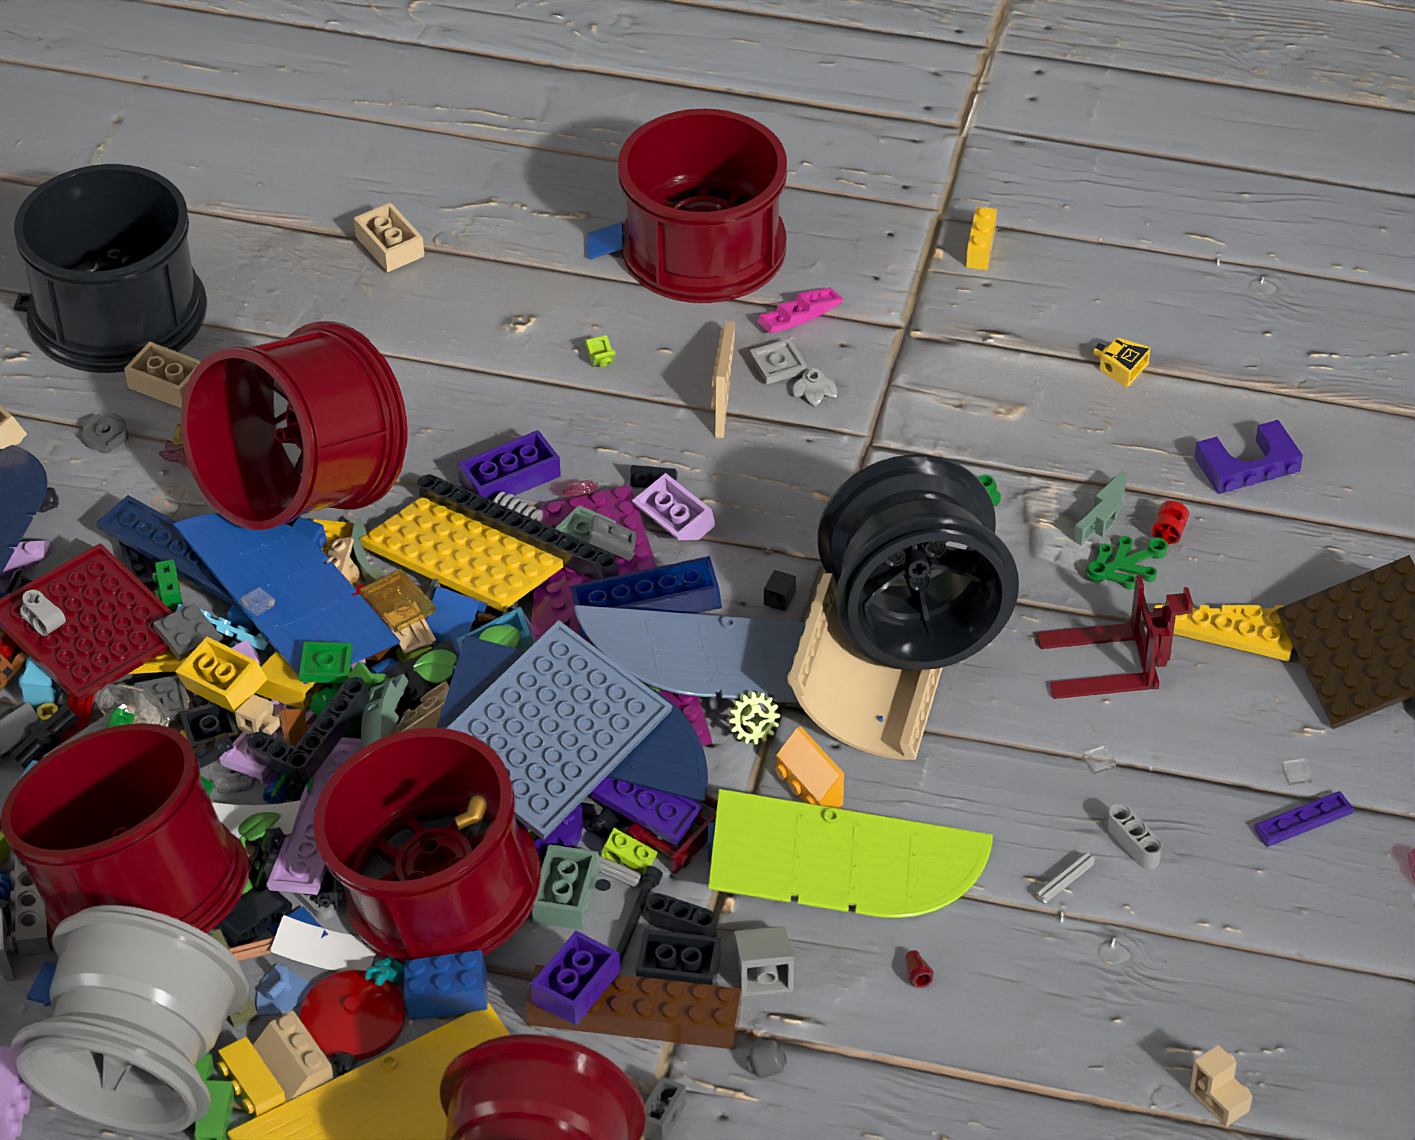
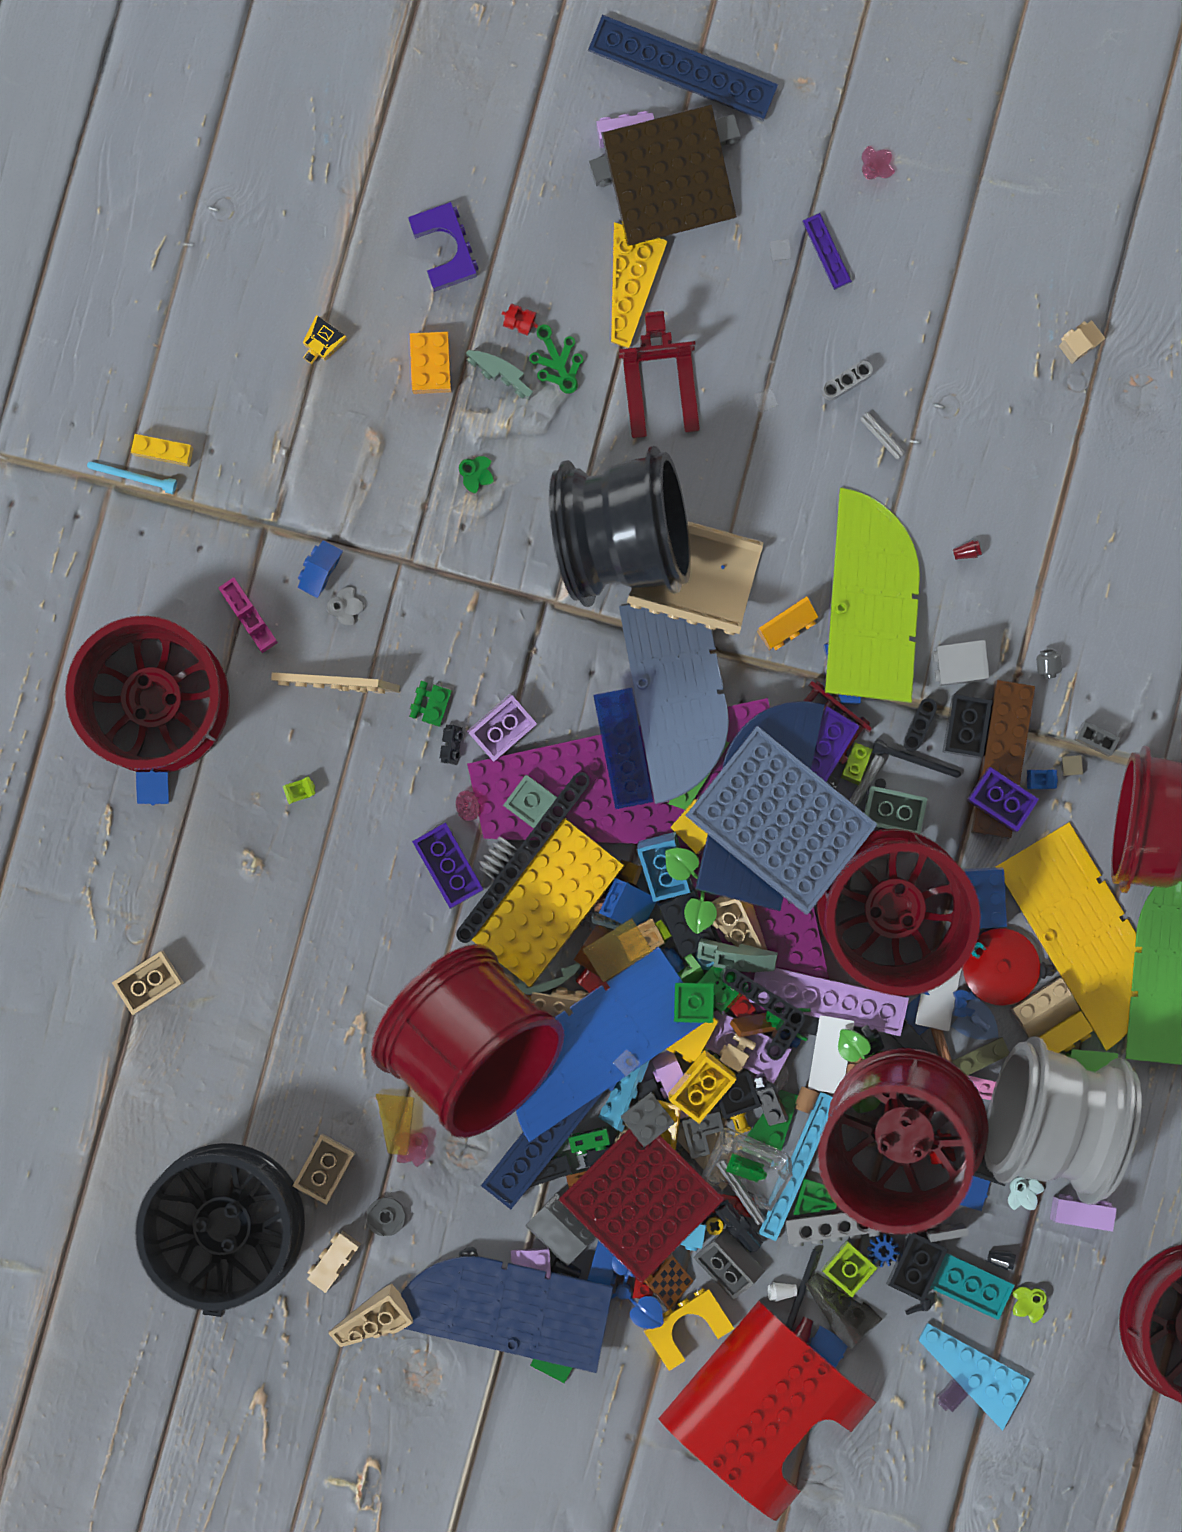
camera: 90 degrees left, 40 degrees up
light grey piece [20,590,65,636] -> none
pearl gold arm [454,796,486,829] -> none
dark grey plate [588,515,636,561] -> none
yellowish green gear [726,690,780,744] -> none
light grey plate [750,339,807,384] -> none
black brick [764,570,796,611] -> none
none -> medium azure piece [87,461,177,495]
none -> blue brick [298,540,343,598]
none -> tan wedge [307,1231,361,1293]
none -> green plate [409,681,452,727]
none -> light orange brick [410,332,451,394]
none -> blue piece [952,990,976,1017]
none -> blue bracket [1027,769,1058,790]

